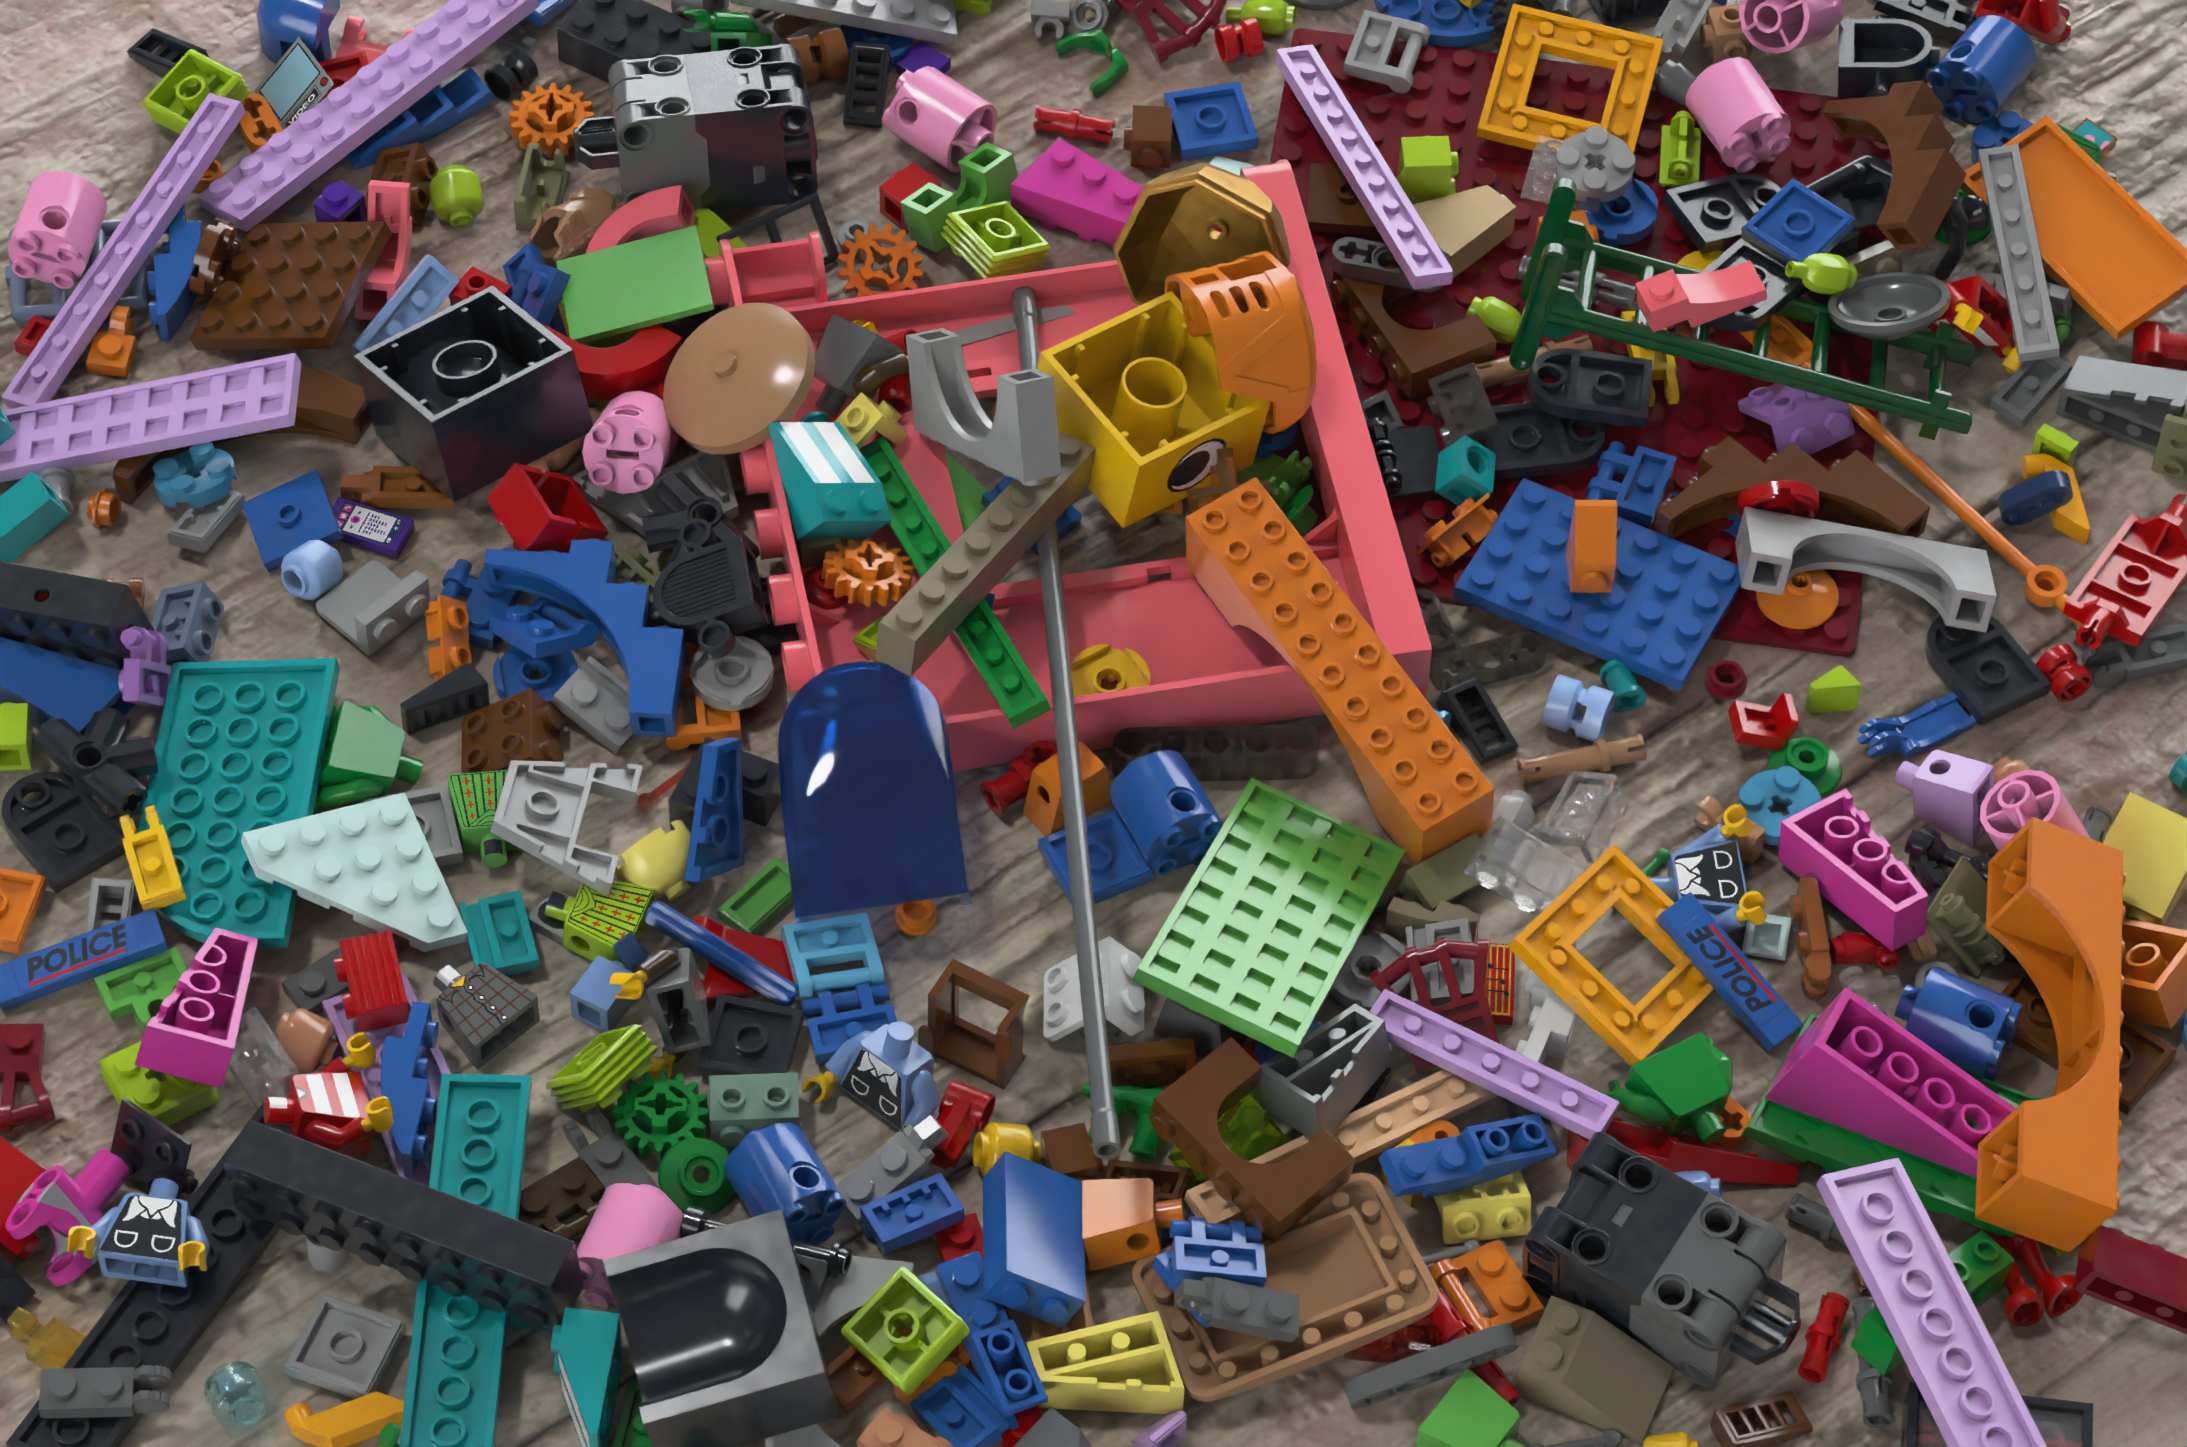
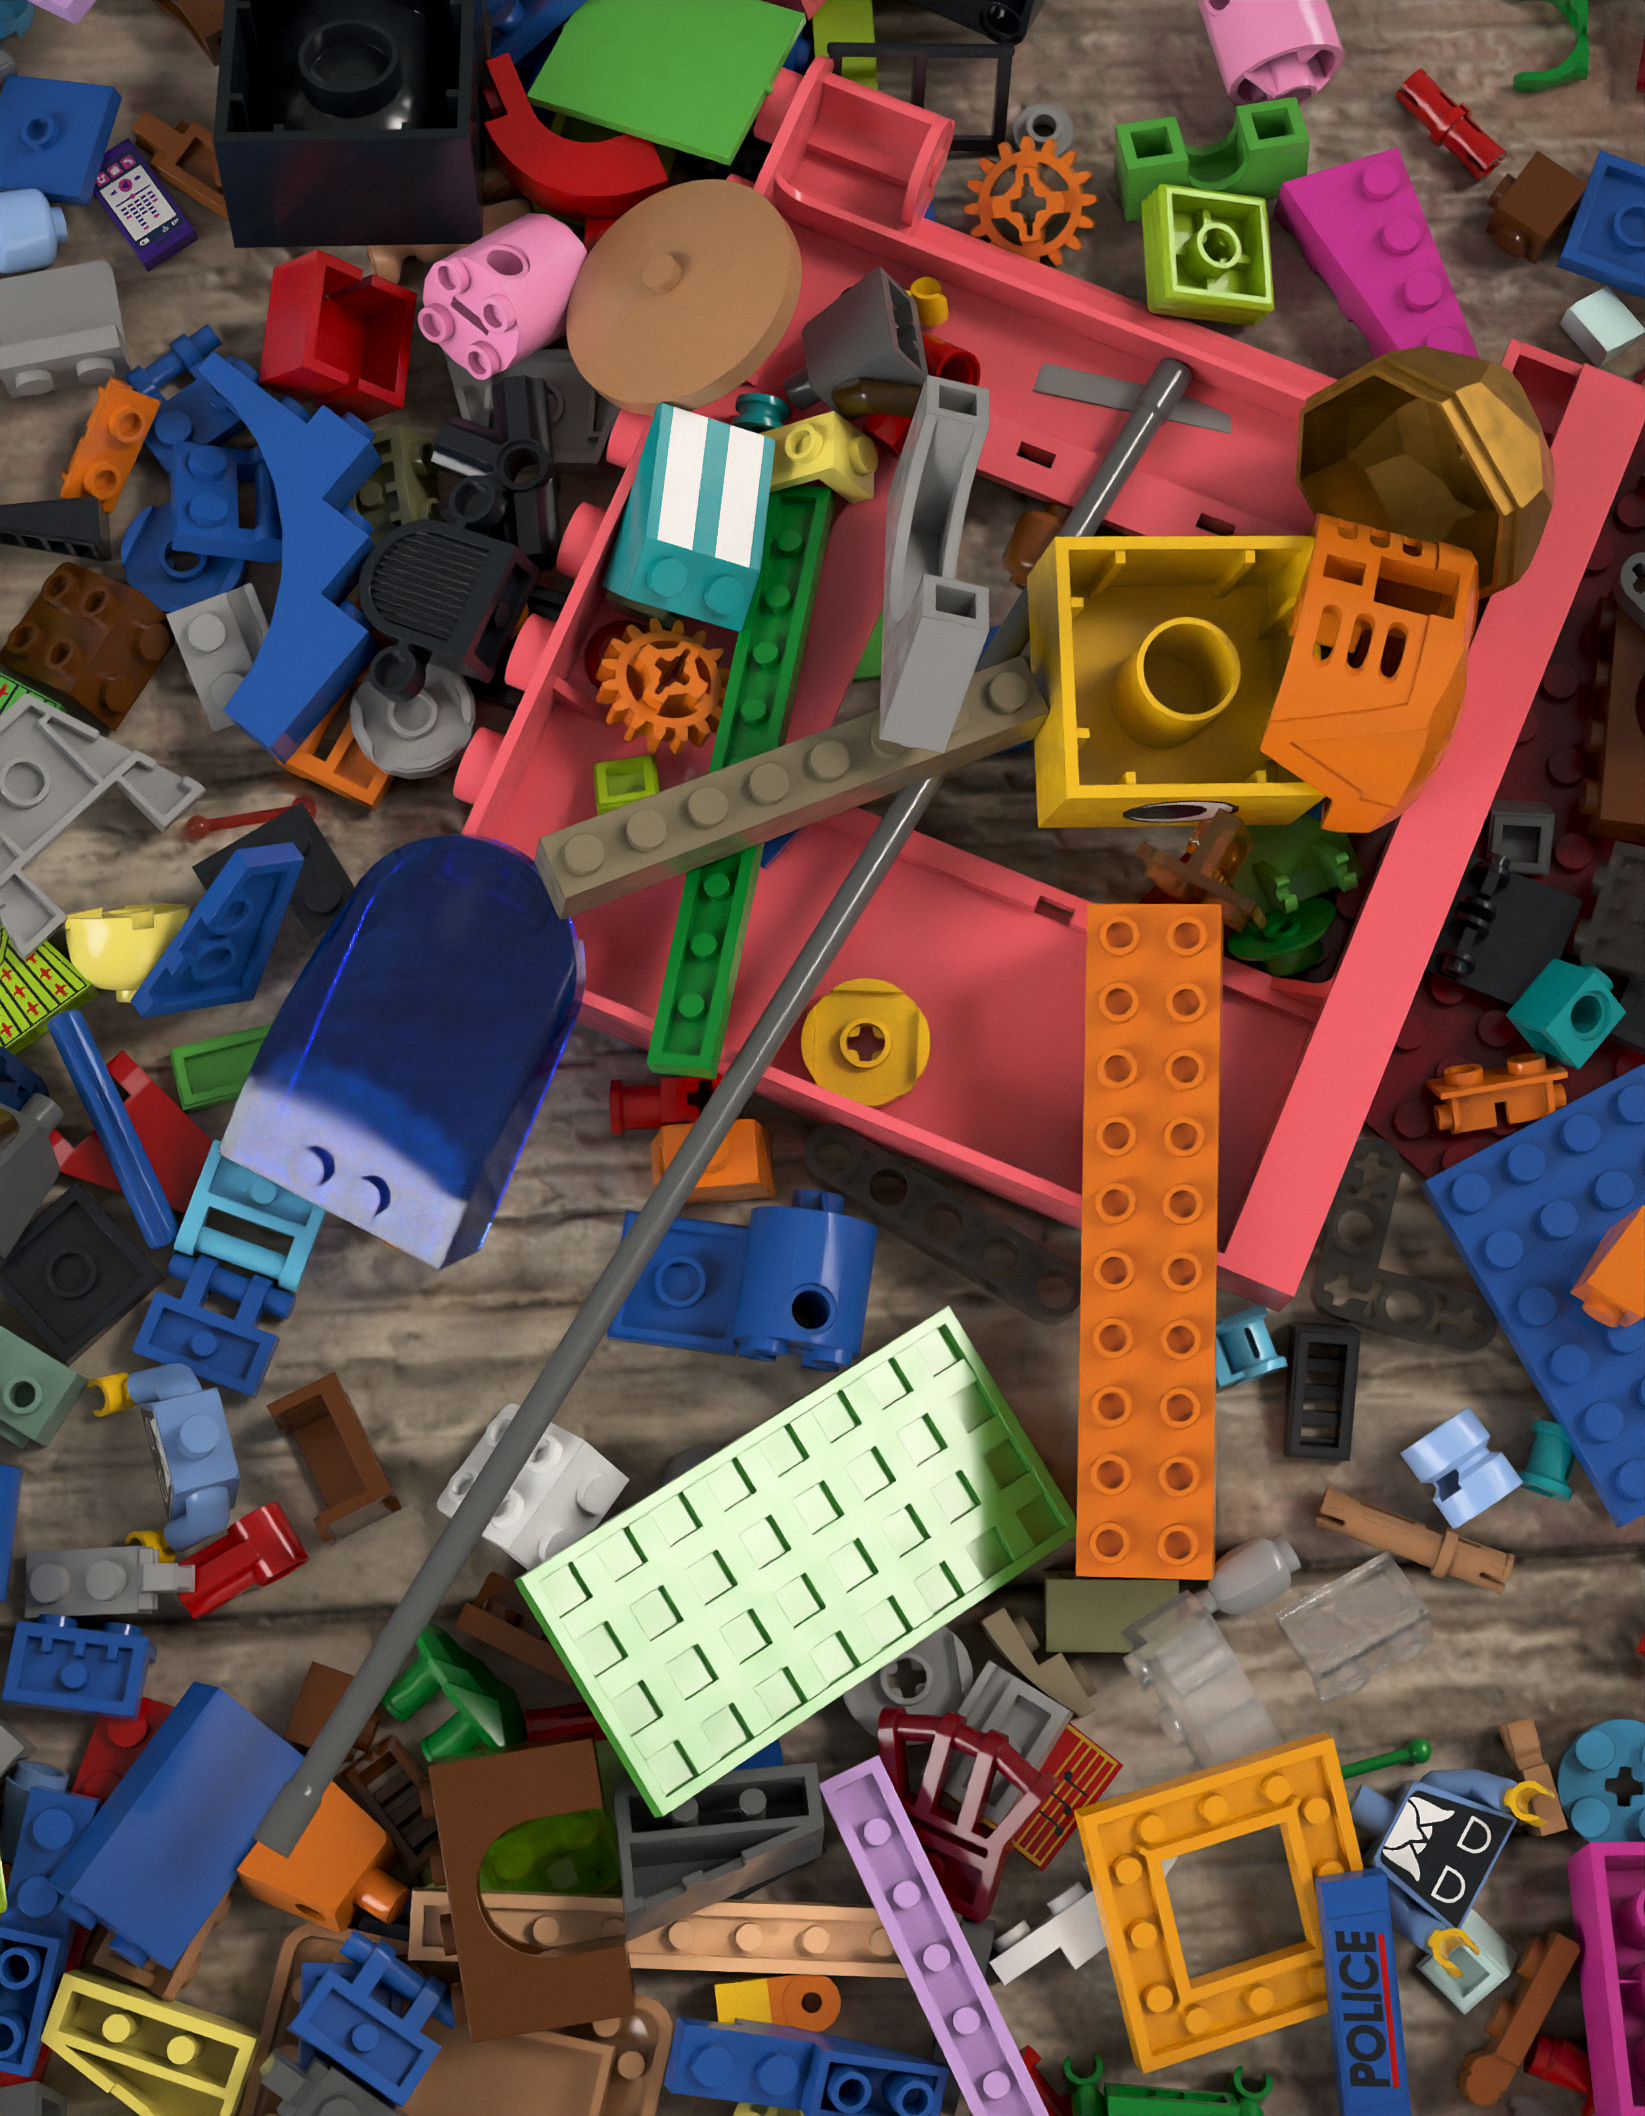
camera: 35 degrees right, 25 degrees up
red brick [879,162,941,234] -> none
yellow head [972,1122,1041,1176] -> none

